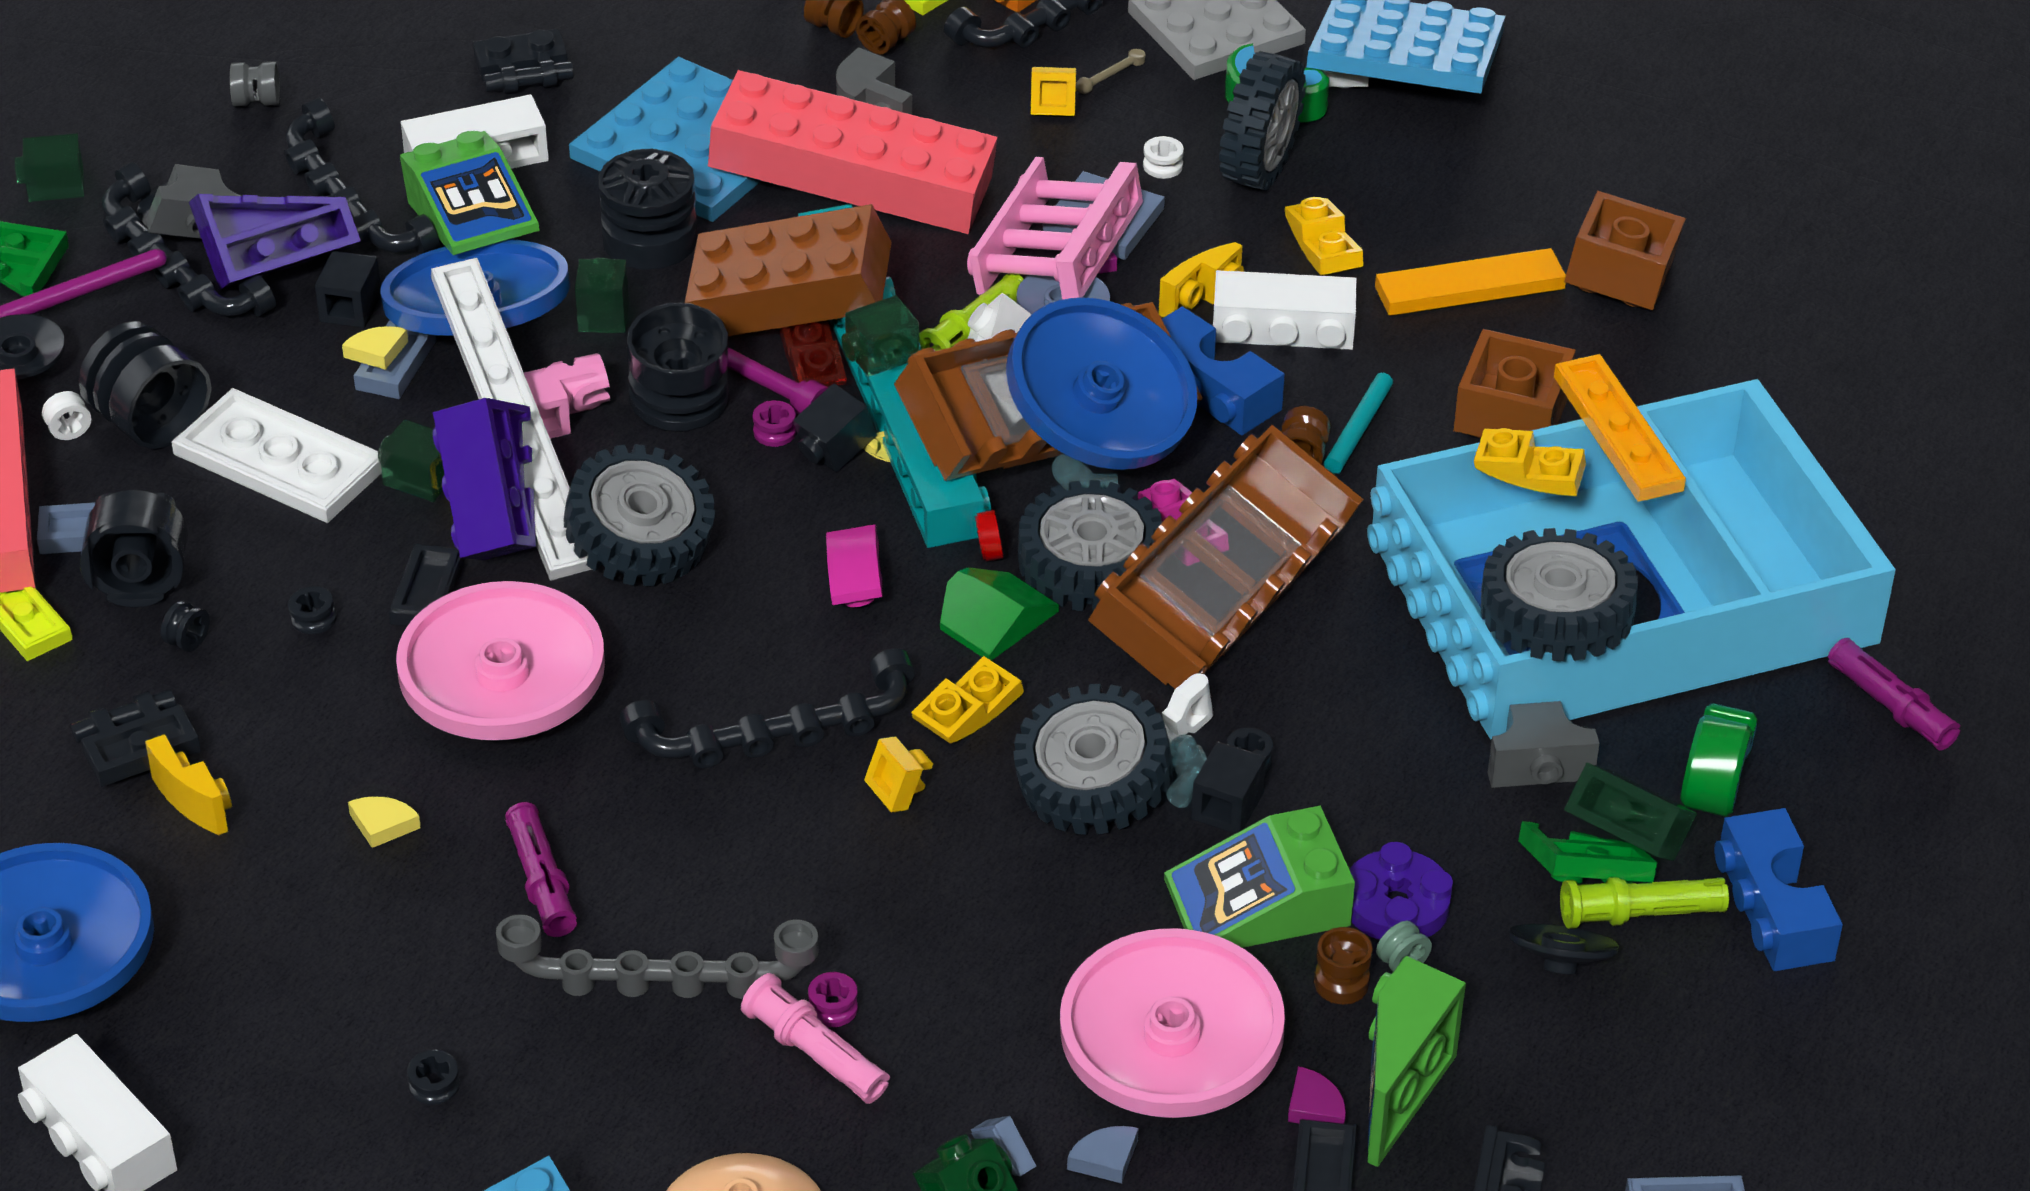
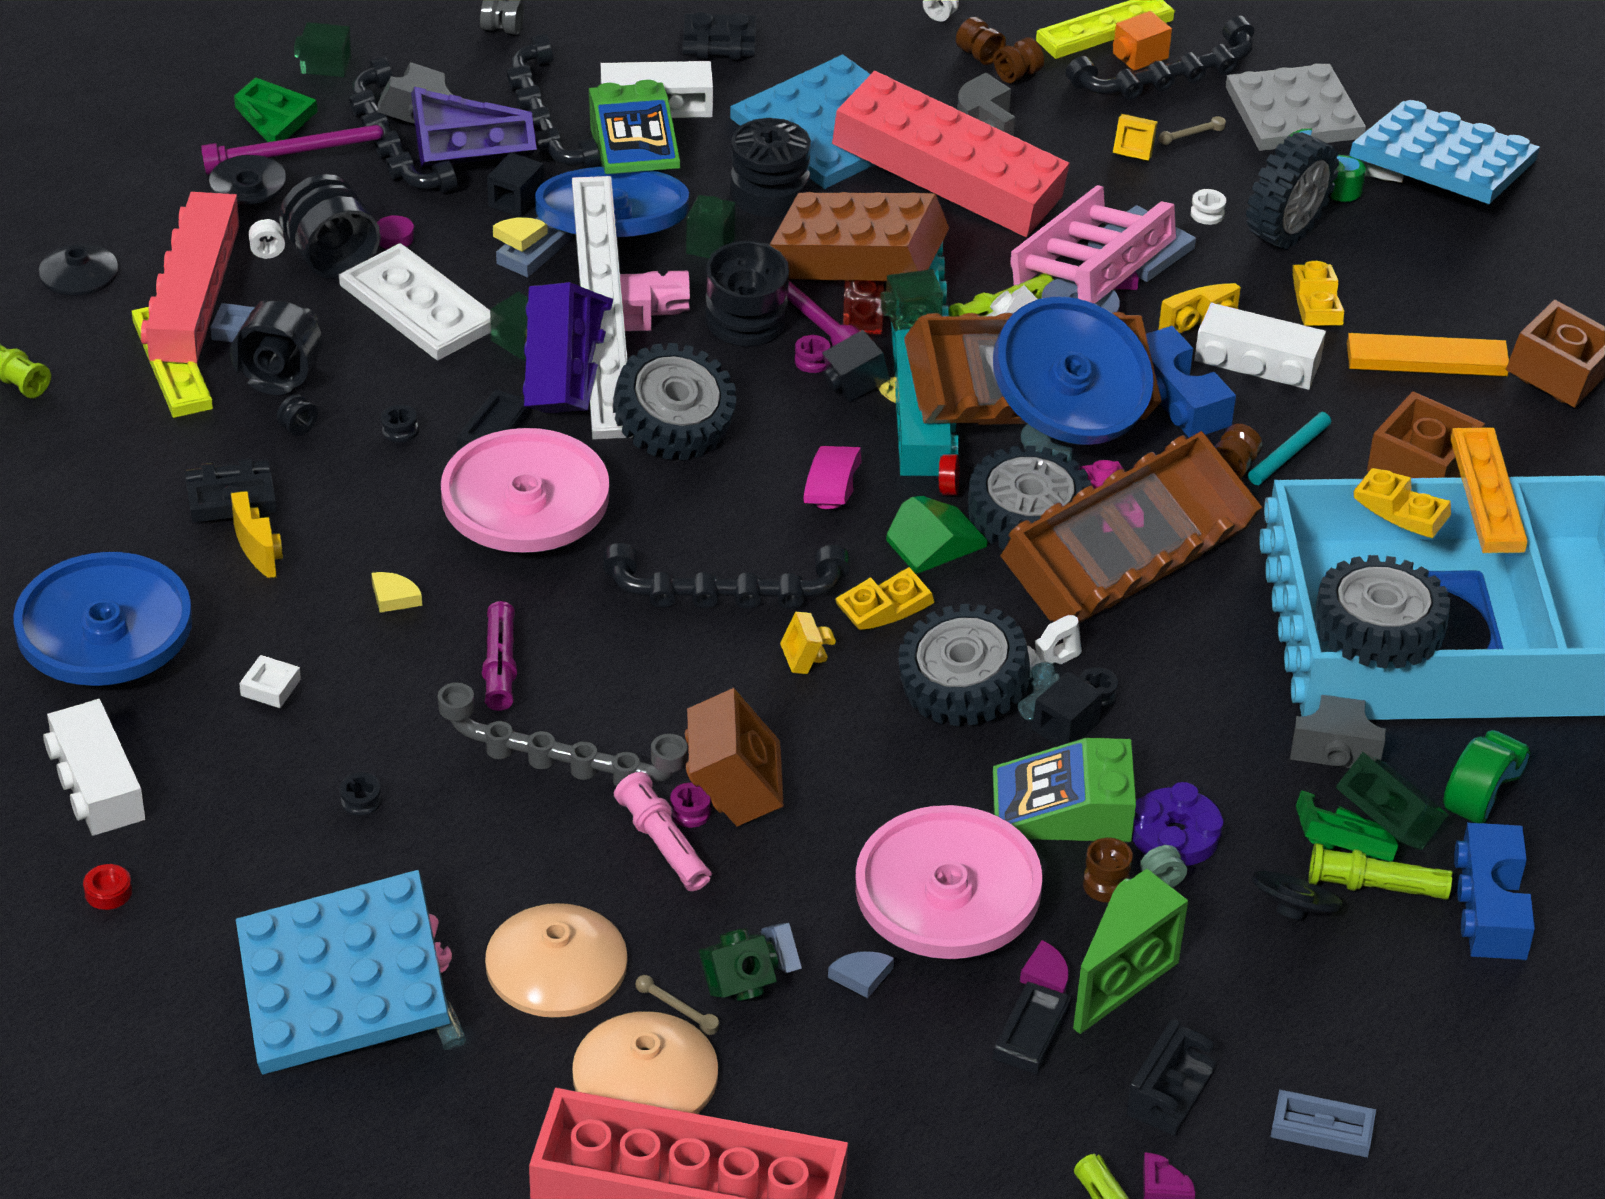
camera: 15 degrees right, 0 degrees up
none -> white plate [239,655,301,708]
none -> magenta tile [377,215,414,249]
none -> dark orange brick [685,688,784,826]

